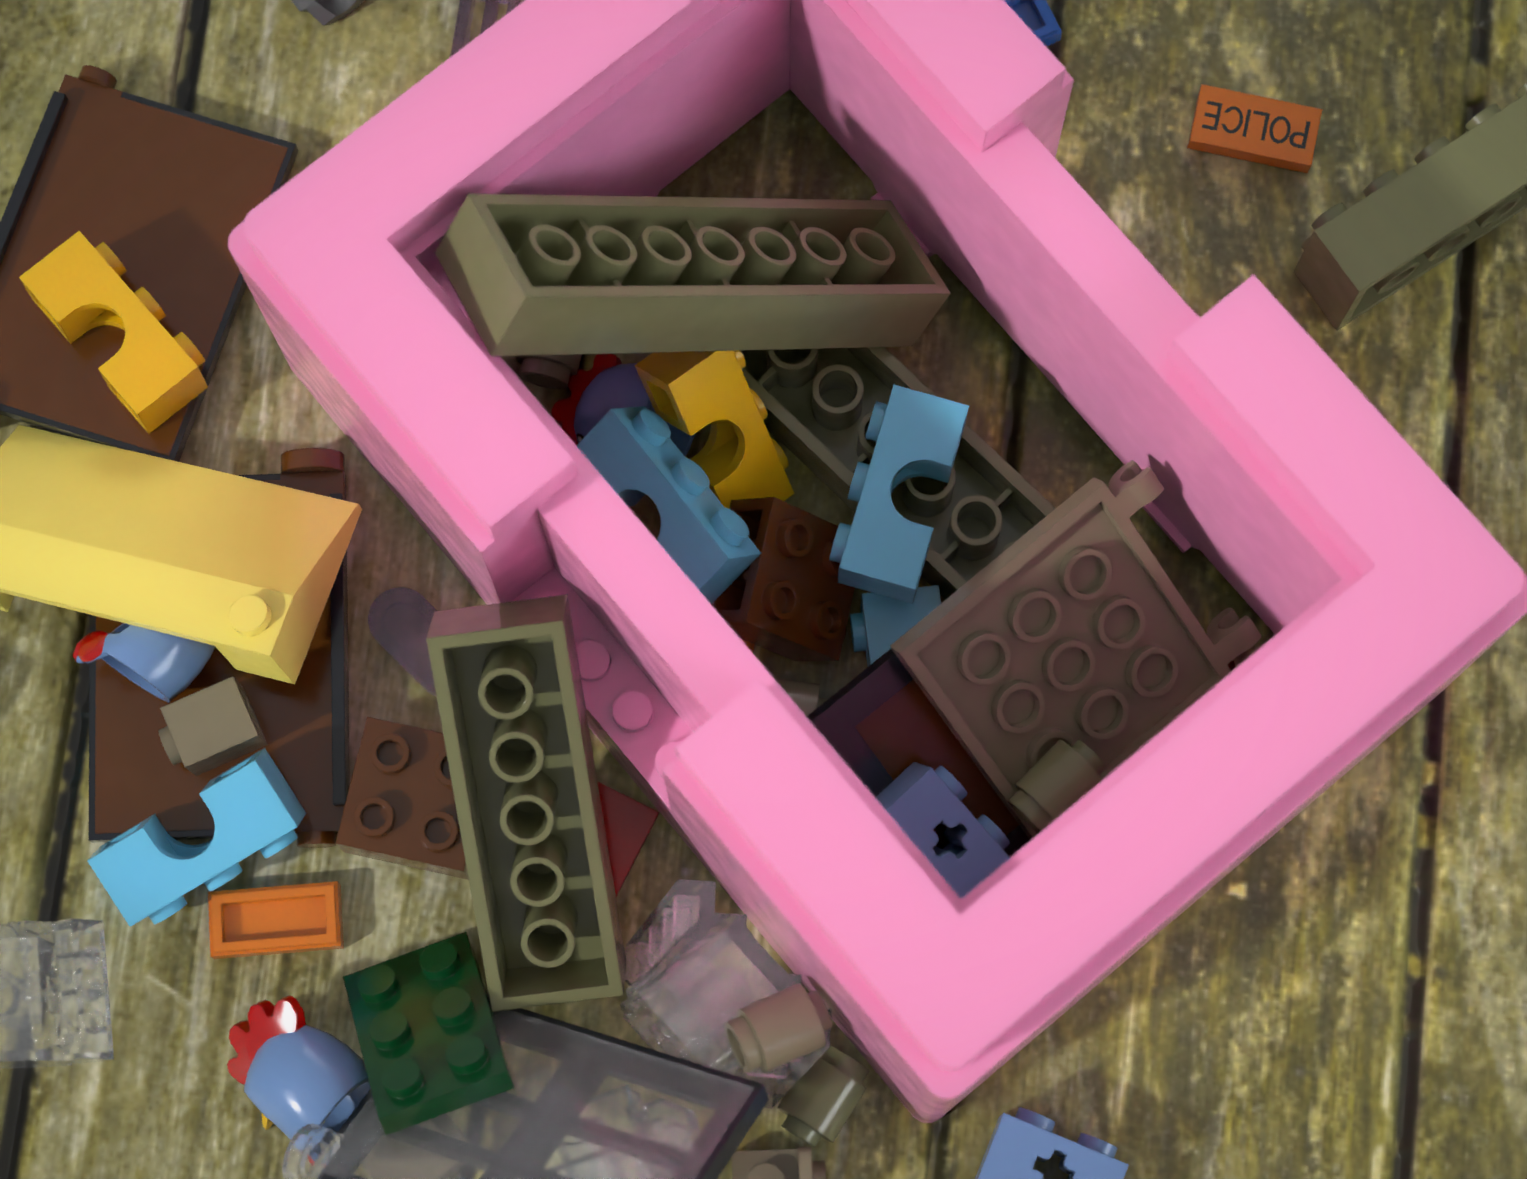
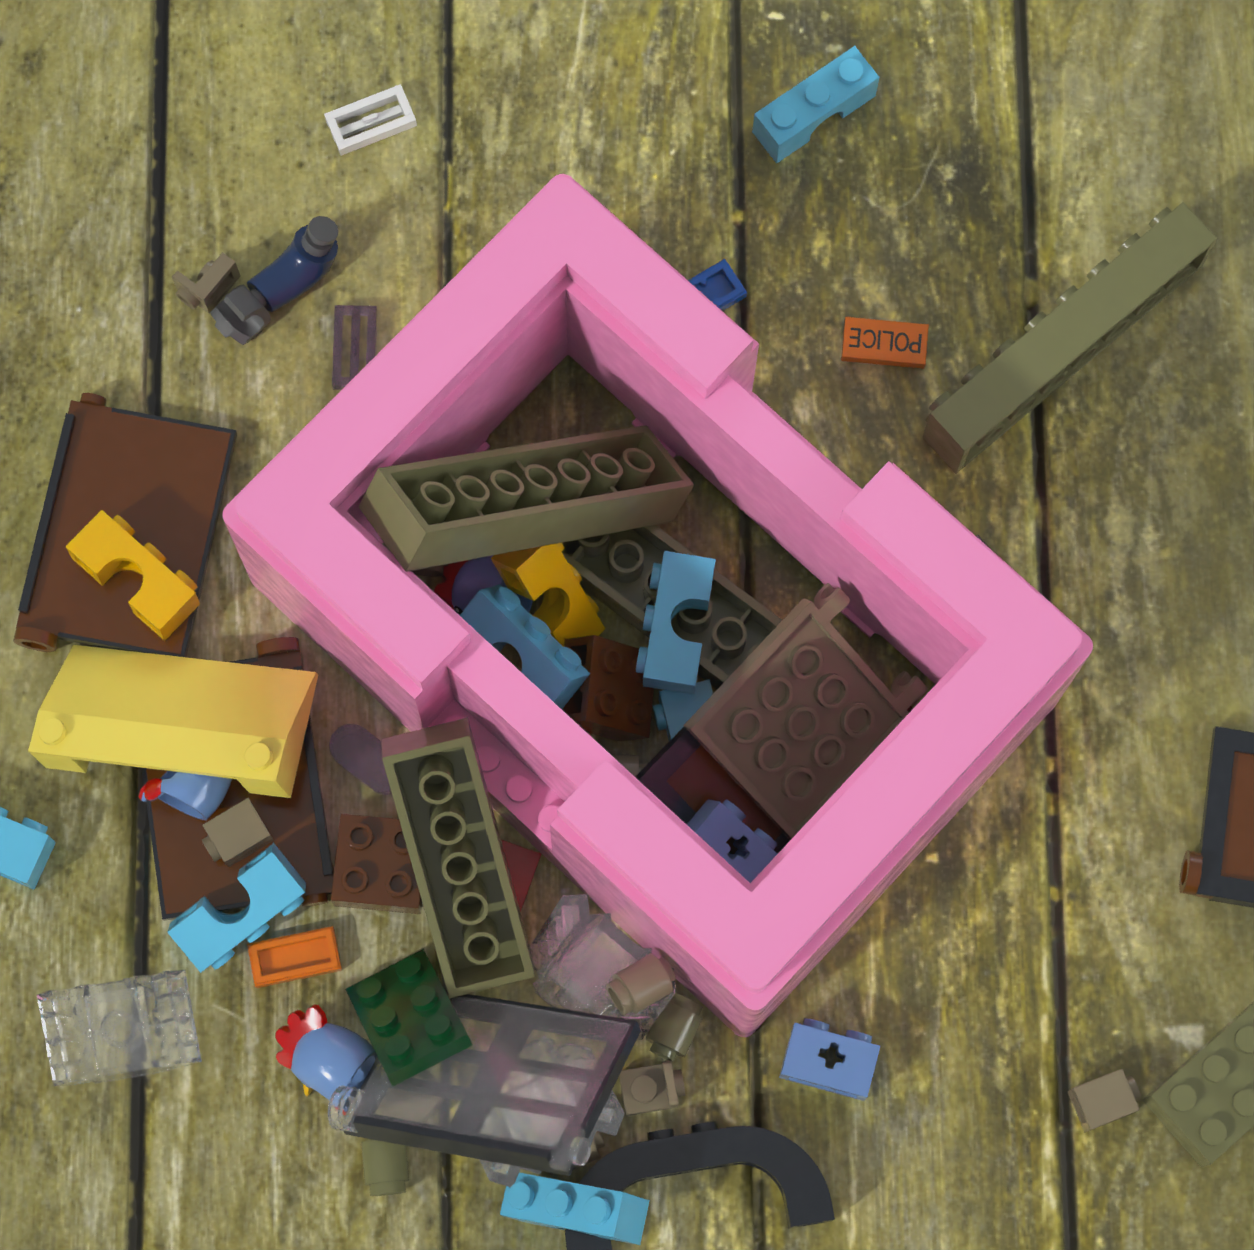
camera: 10 degrees left, 0 degrees up
olive brick [1008,739,1107,834] -> none

